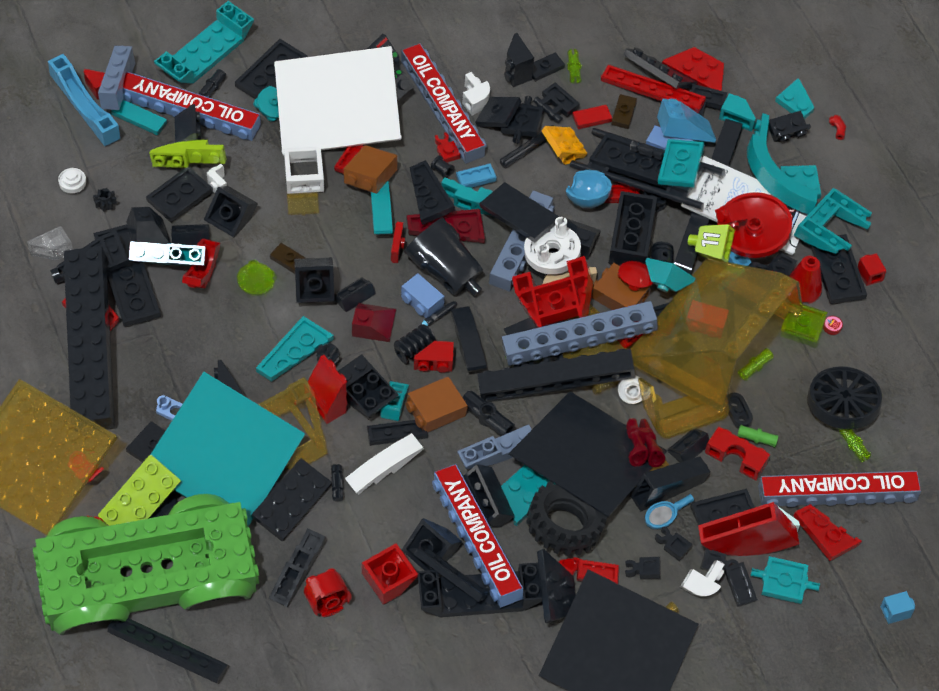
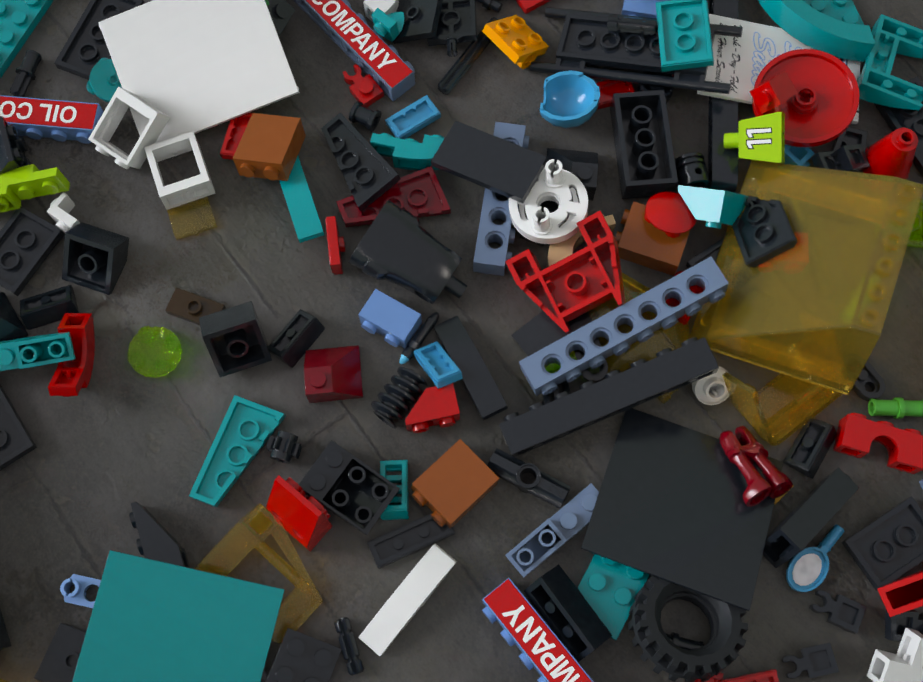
camera: 10 degrees left, 15 degrees up
none -> white window [88,87,170,170]
none -> teal plate [371,8,404,42]
none -> dark azure plate [414,341,463,389]
none -> black tile [732,196,797,267]

